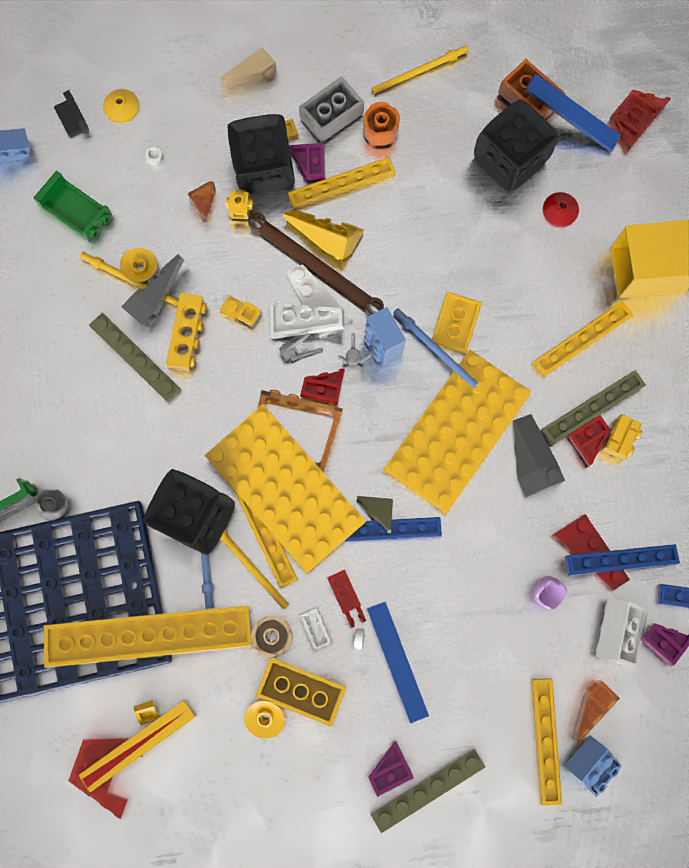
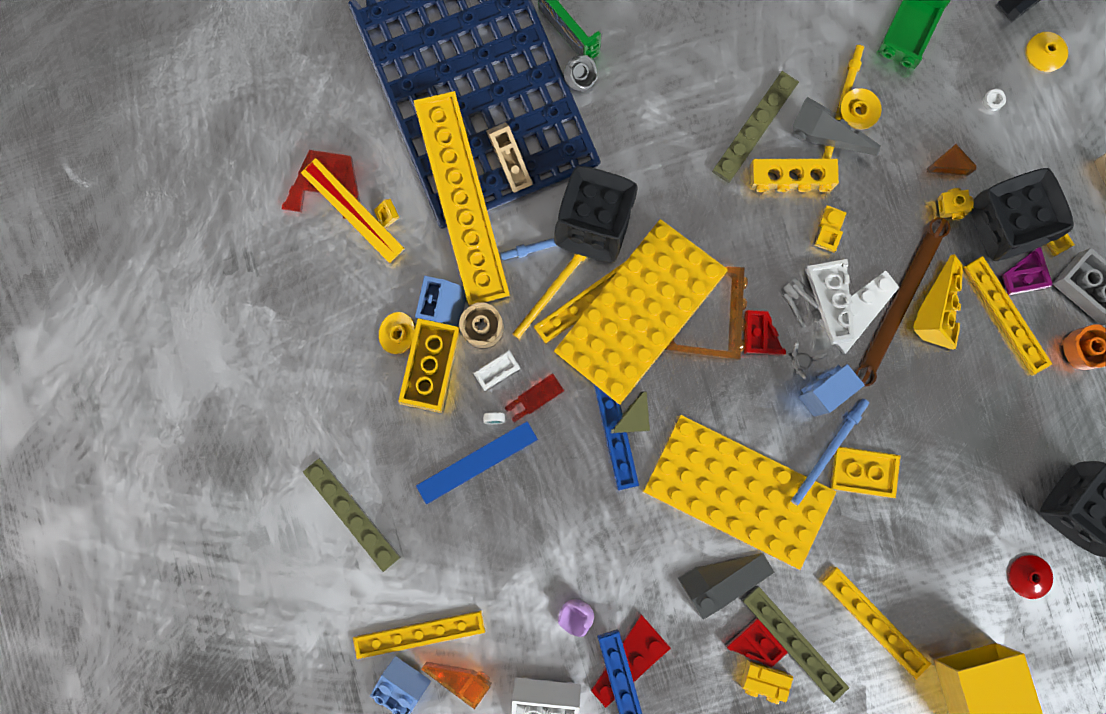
camera: 90 degrees right, 5 degrees up
magenta wing [368,741,414,797] -> none
none -> medium blue slope [415,276,466,327]
none -> tan slope [486,122,533,193]

